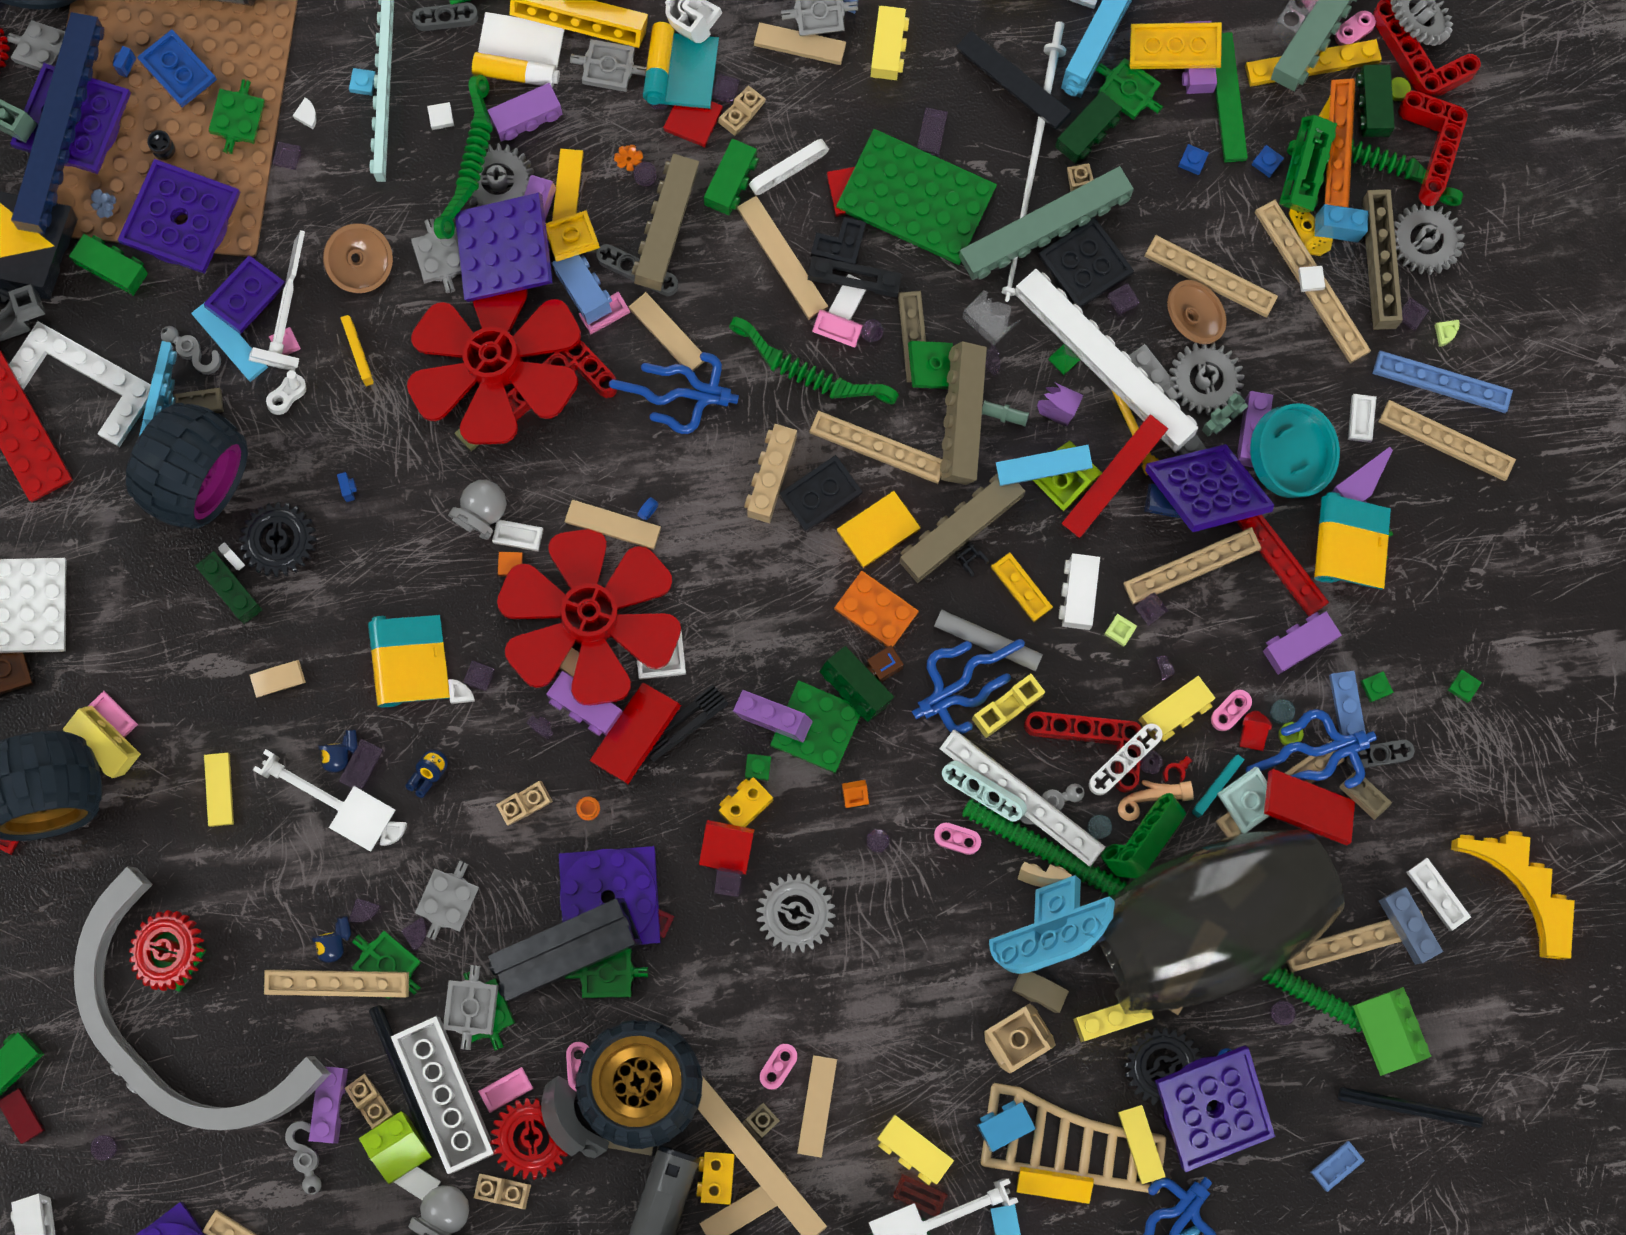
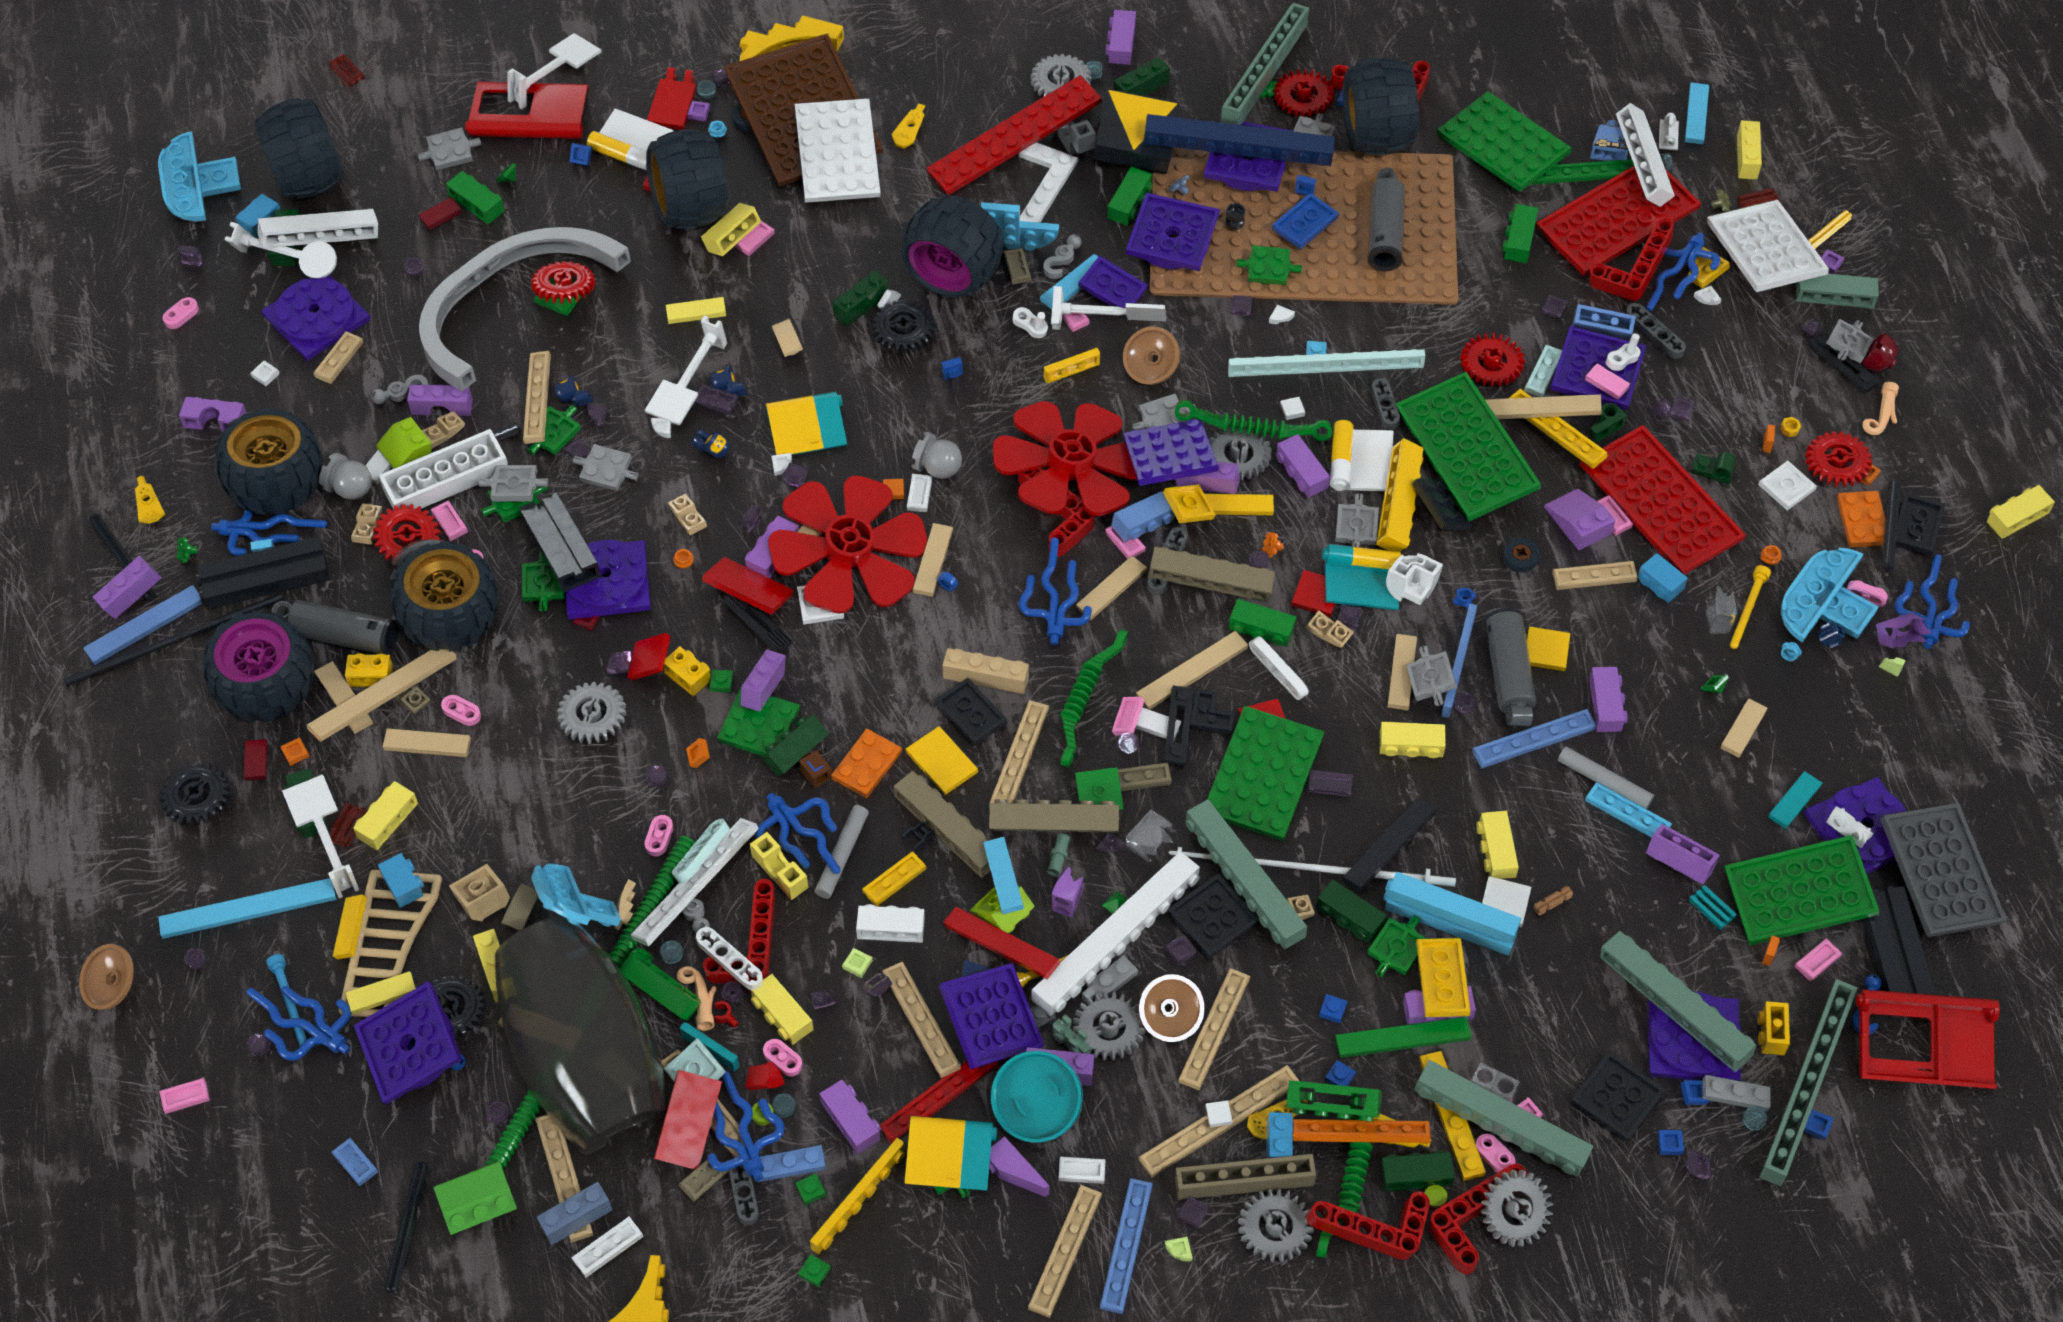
camera: 90 degrees right, 20 degrees down
none -> yellow plate [810,1138,905,1254]

